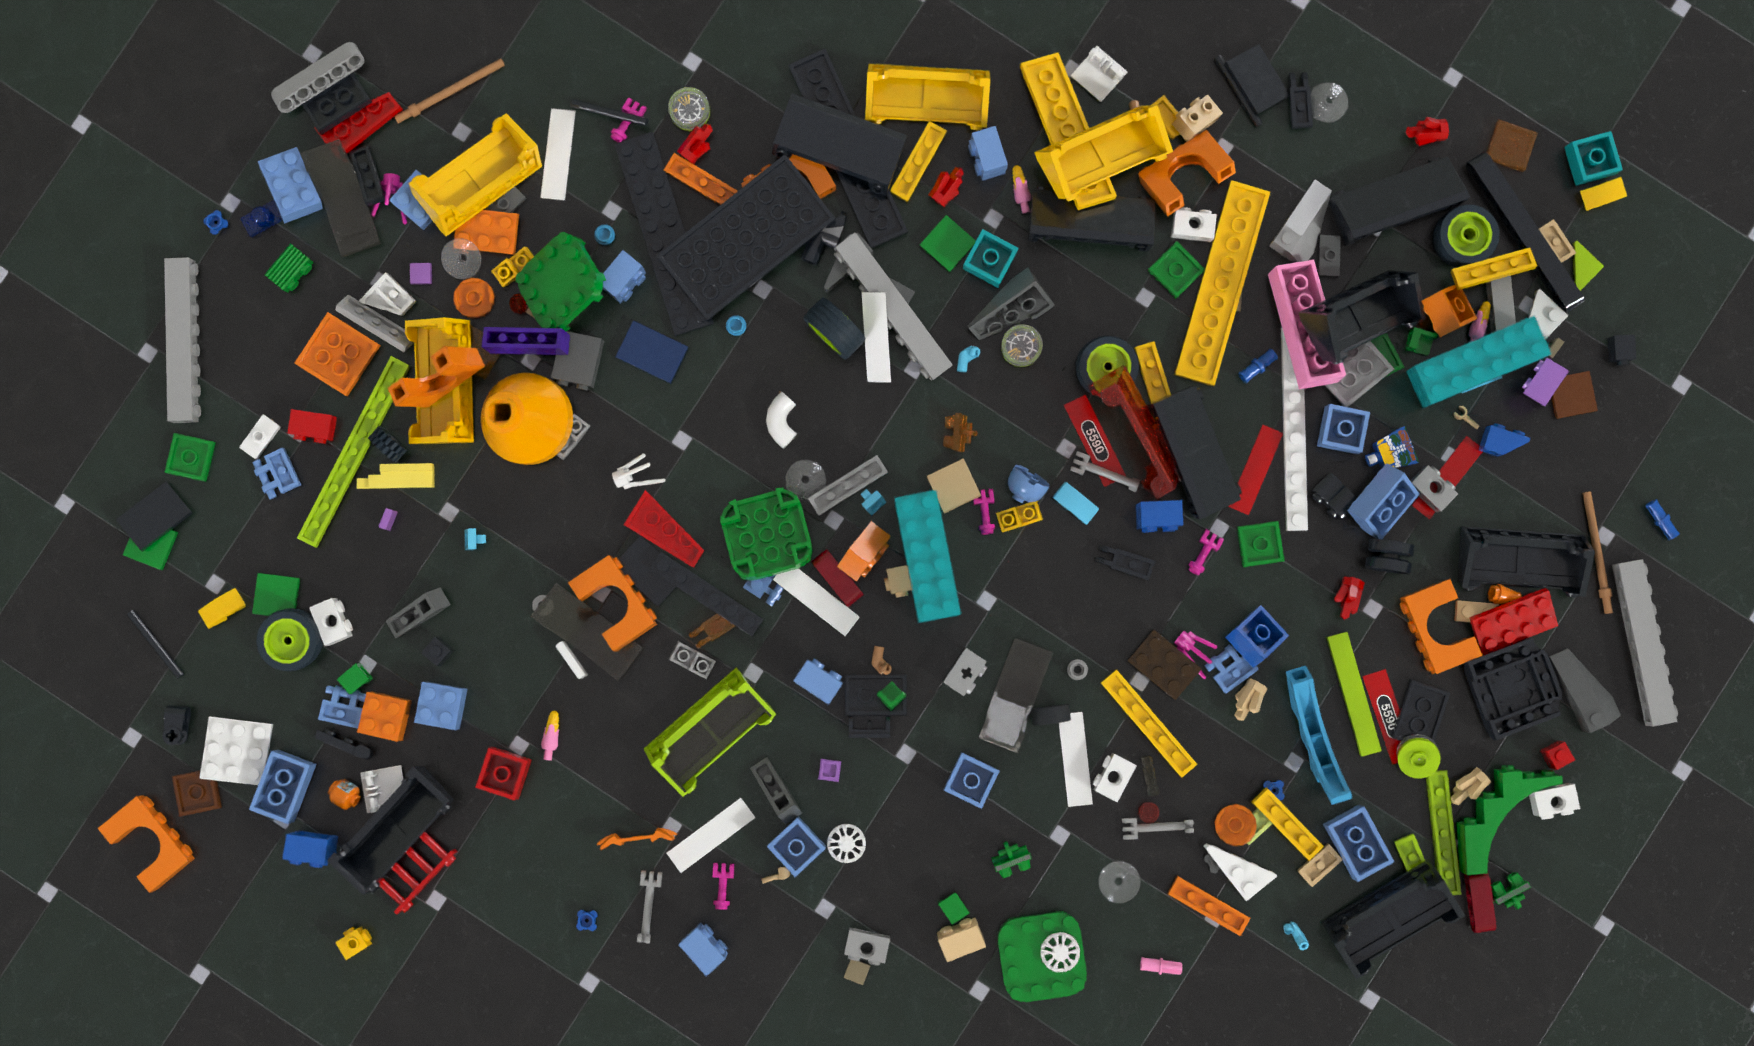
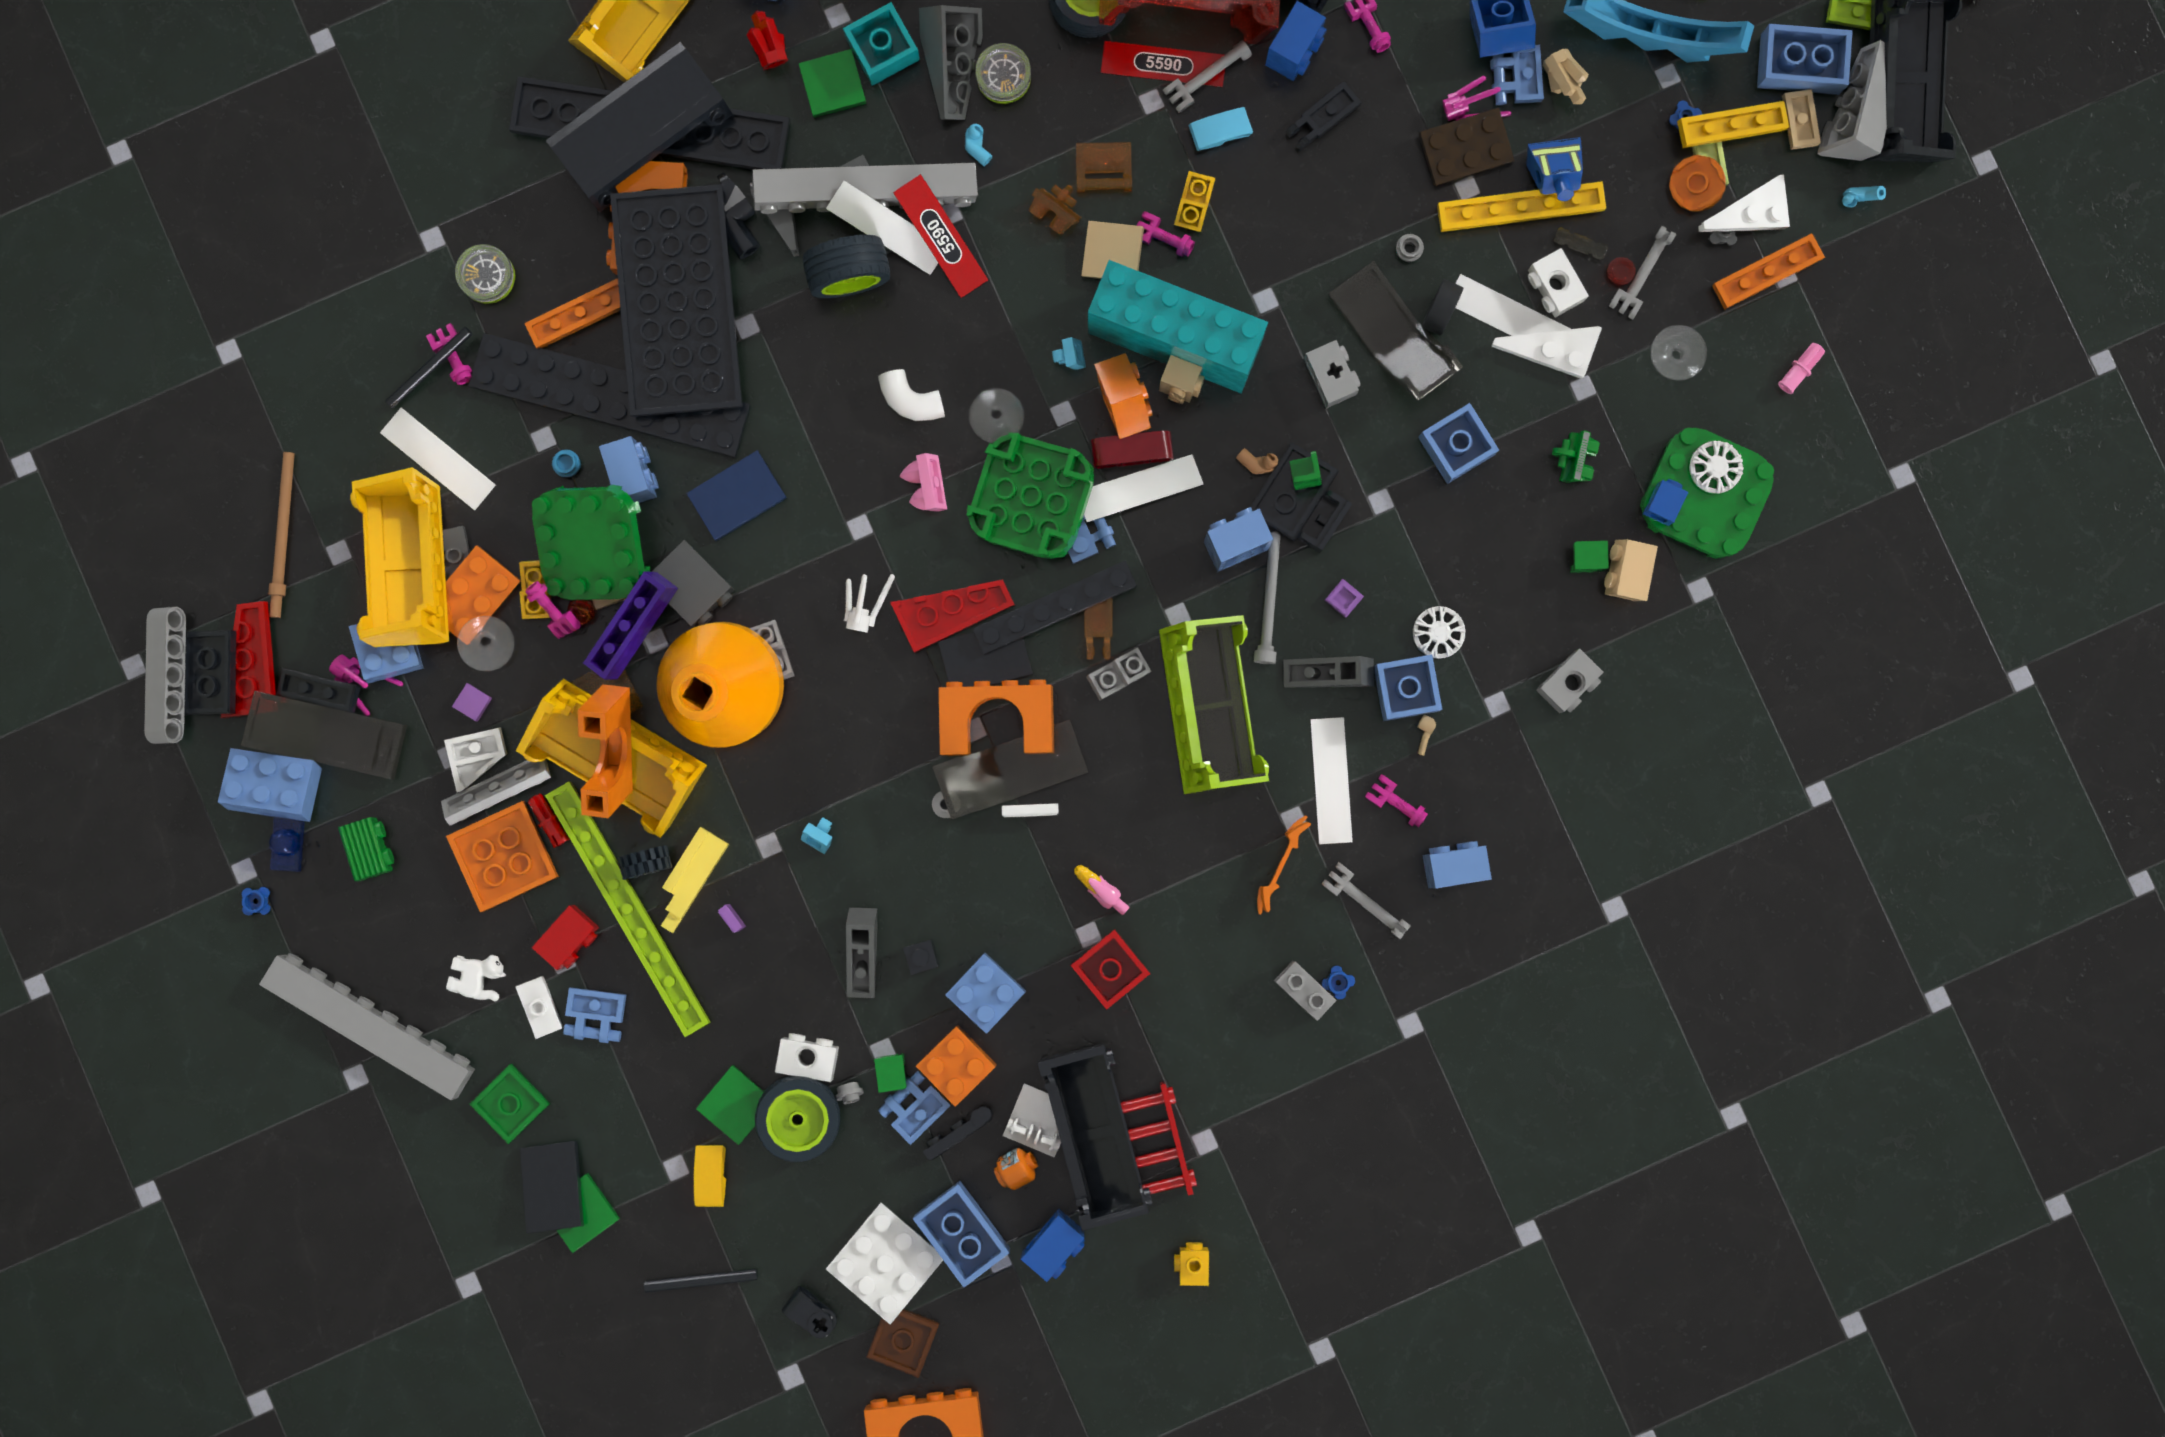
camera: 55 degrees left, 0 degrees up
orange tile [453,278,495,319] -> none
red rock [677,124,713,164] -> none
dark azure plate [726,315,747,336] -> none
light grey plate [808,455,888,516] -> none
dark tan tile [844,960,871,985] -> none
yellow plate [890,121,947,202] -> none
medium blue cylinder [1008,465,1050,503] -> none
none -> white animal [446,955,506,1002]
none -> dark pink hinge [525,581,581,639]
none -> red axle [528,794,570,848]
none -> light grey plate [836,1082,864,1104]
none -> red sticker [893,174,988,298]
none -> bright pink tile [900,453,947,512]
none -> clear orange plate [1076,142,1132,193]
none -> light grey piece [1254,531,1280,664]
none -> light grey brick [1274,960,1337,1021]
none -> white wing [1491,326,1602,379]
none -> blue torso [1526,137,1583,201]
none -> blue brick [1643,479,1688,526]
none -> light grey wedge [1817,40,1887,161]

